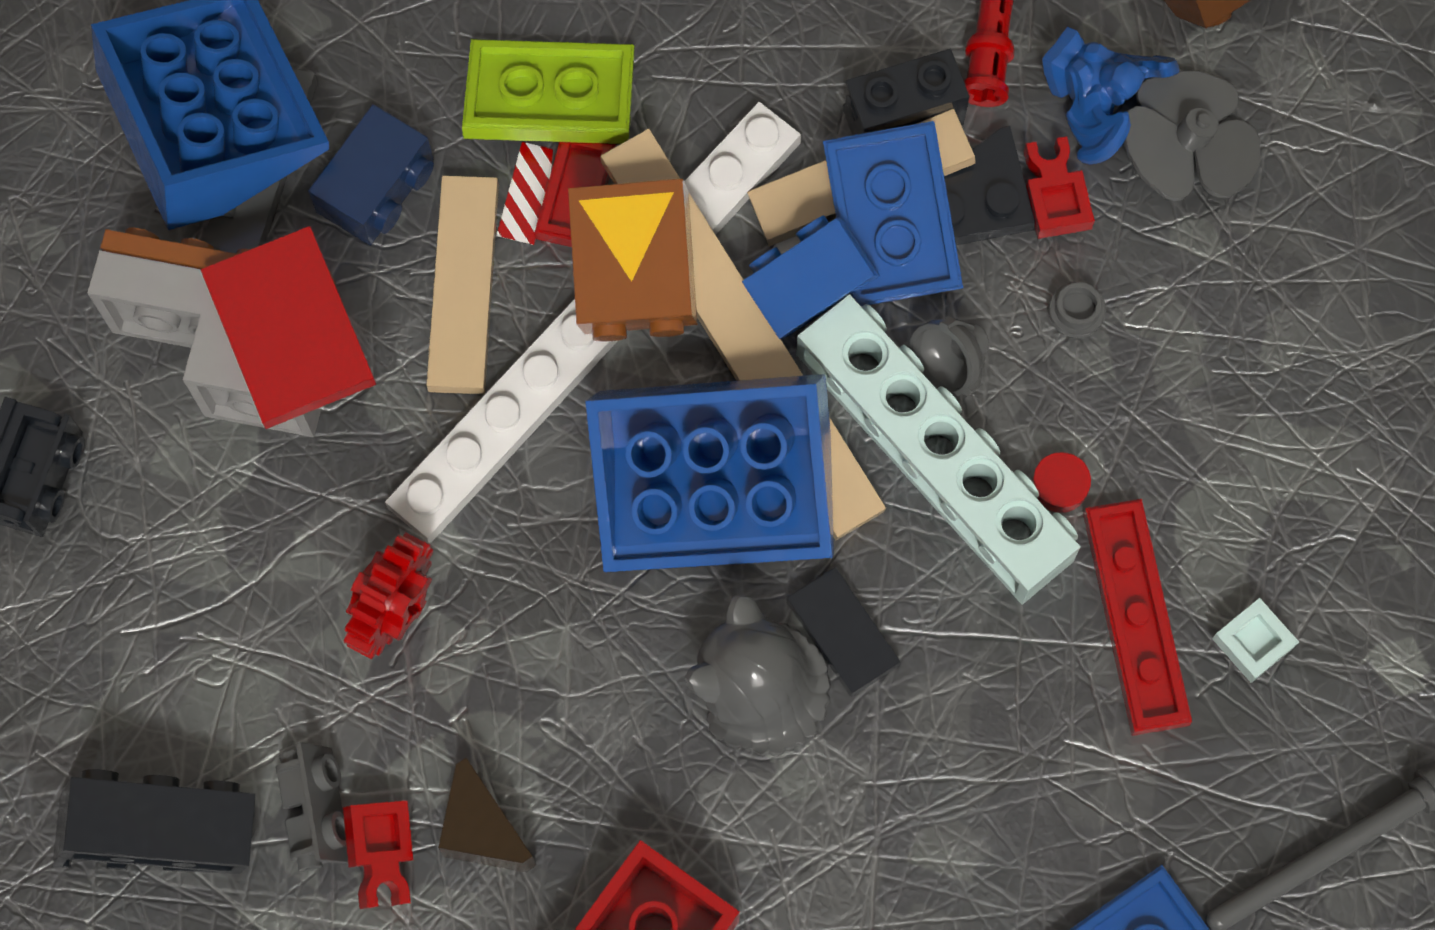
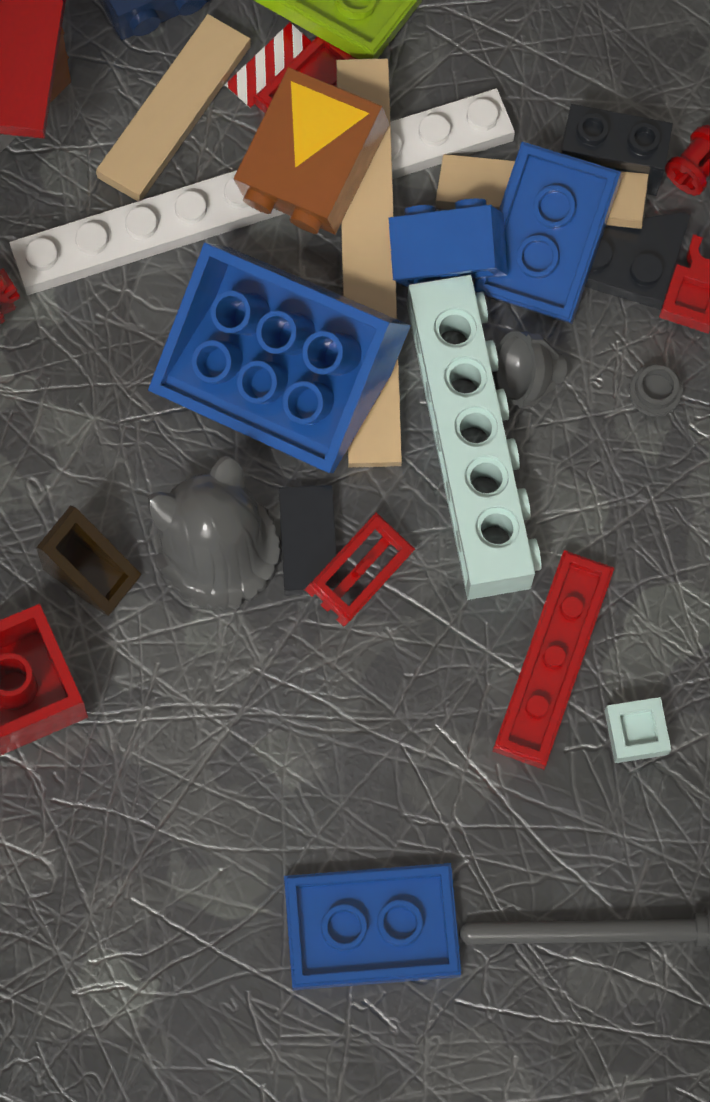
camera: 25 degrees right, 0 degrees up
red tile [1032,452,1091,513] -> none
none -> dark brown slope [36,505,142,616]
none -> red tile [304,512,415,627]

